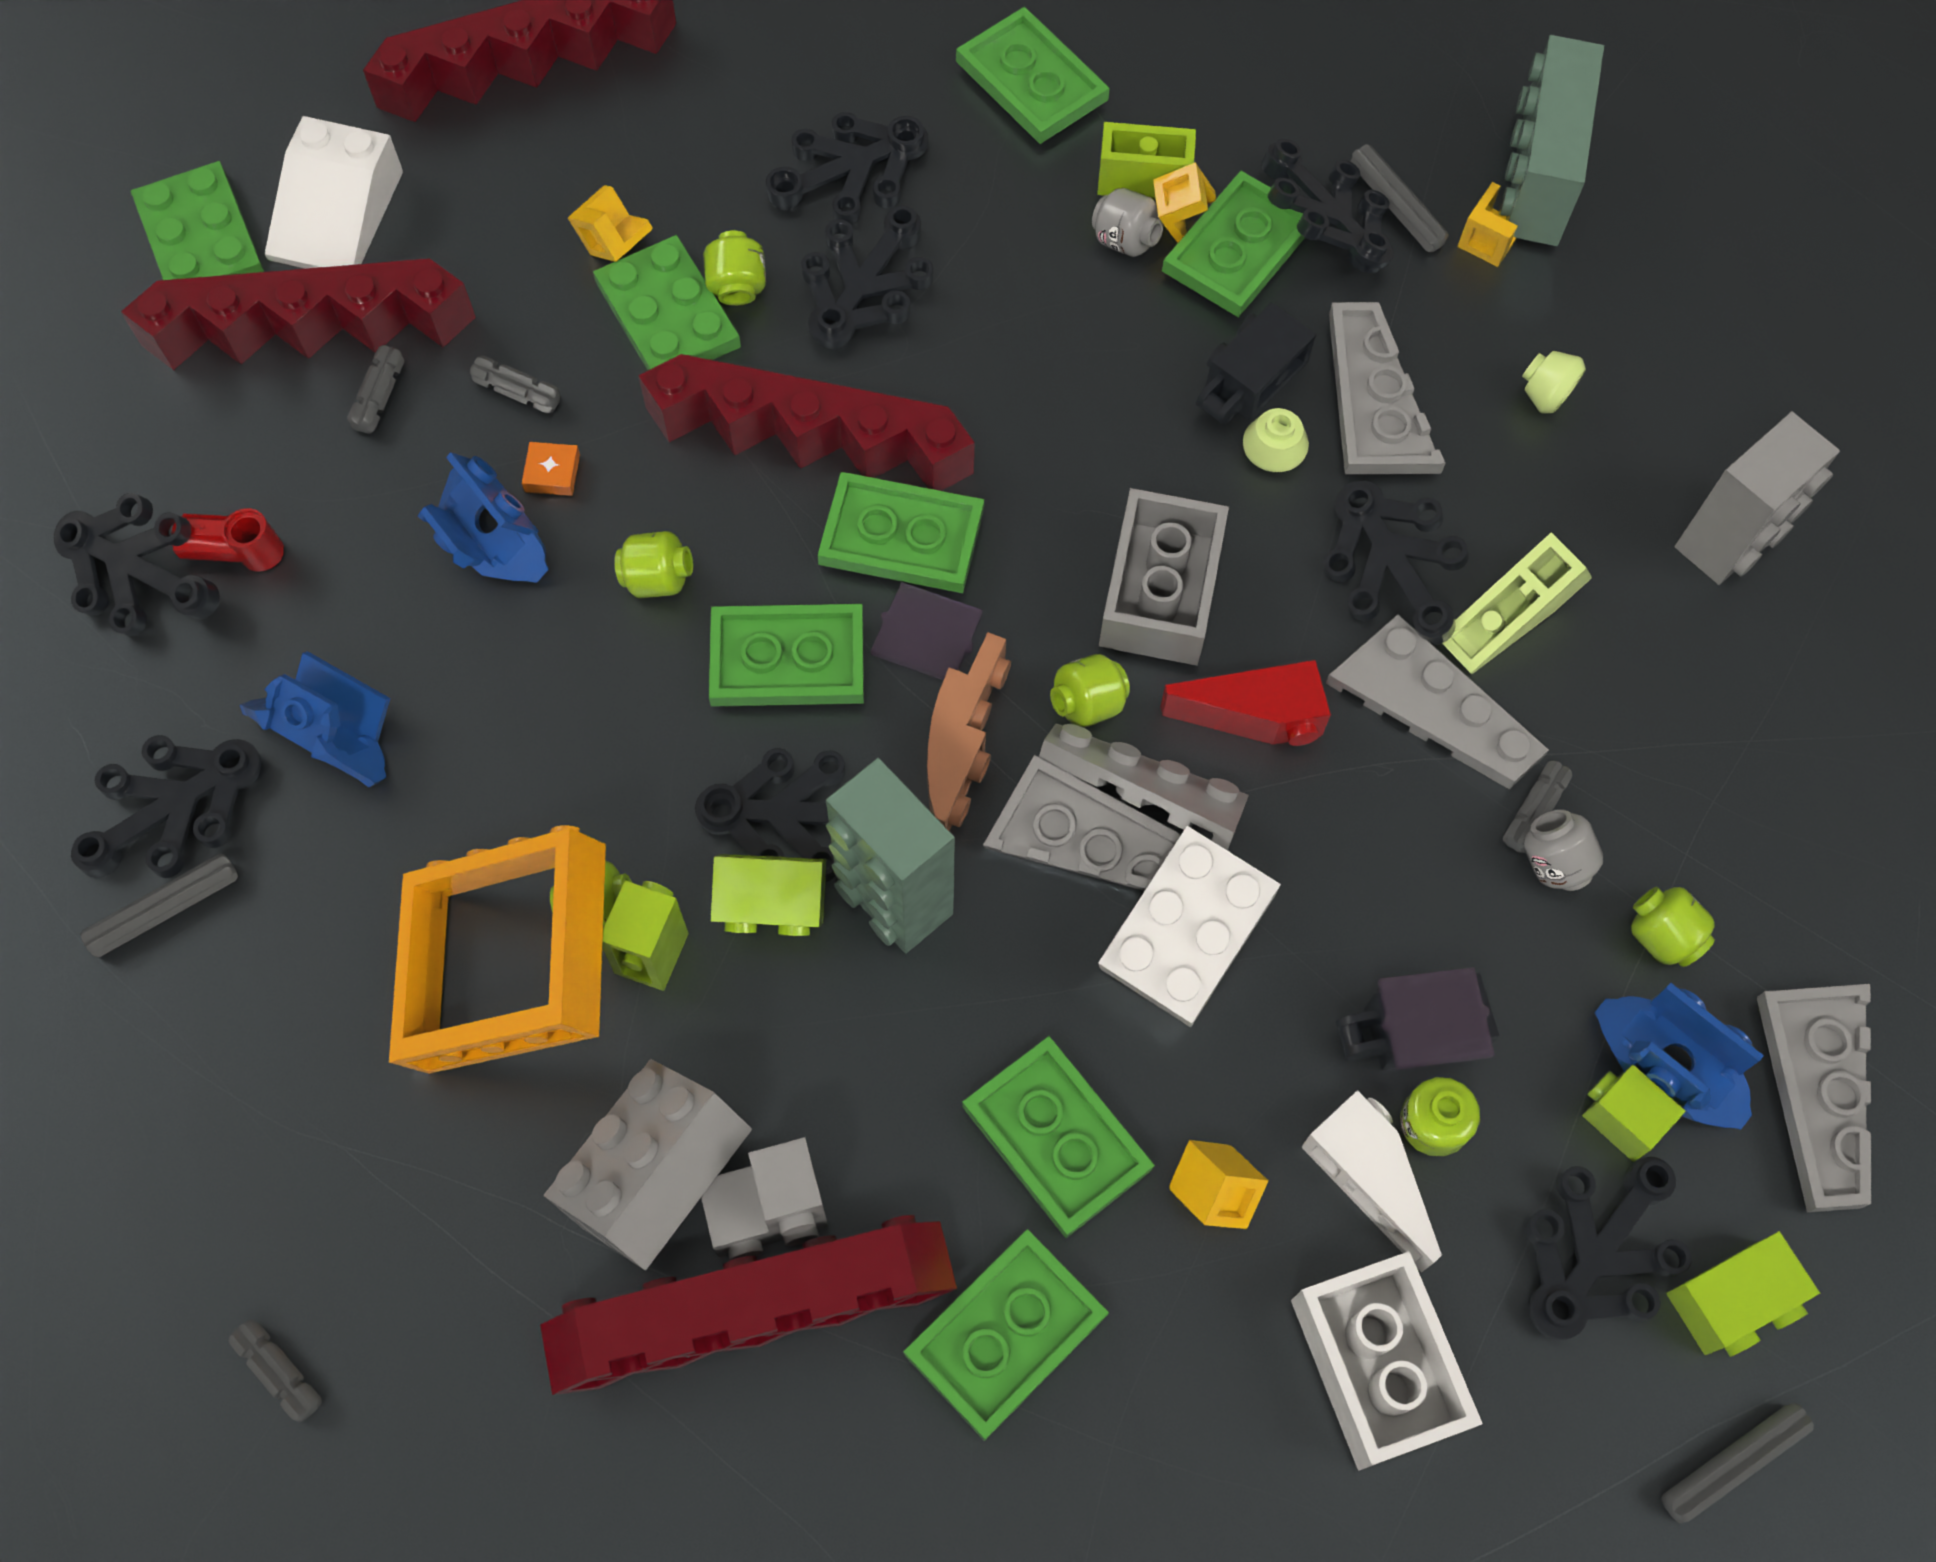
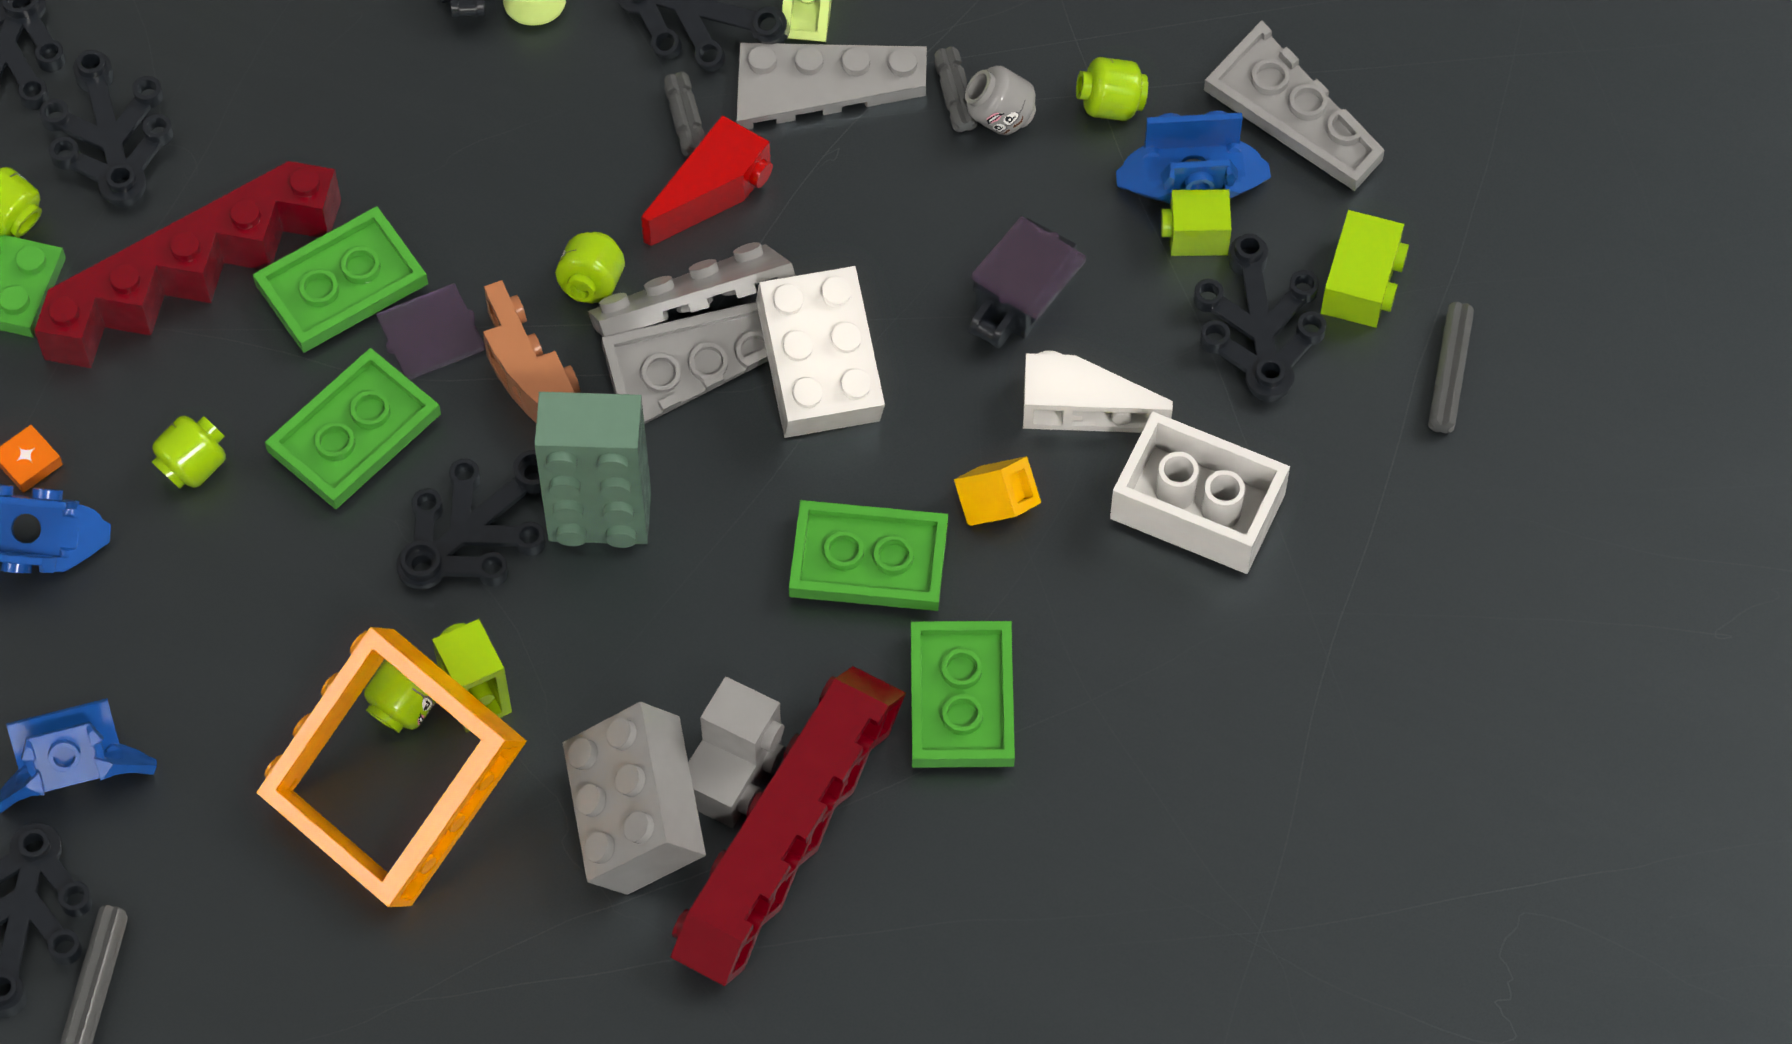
camera: 45 degrees left, 5 degrees down
lime brick [711,854,827,936] -> none
light grey brick [1099,488,1229,666] -> none
lime head [1400,1077,1480,1157] -> none
none -> dark grey axle [664,71,705,158]

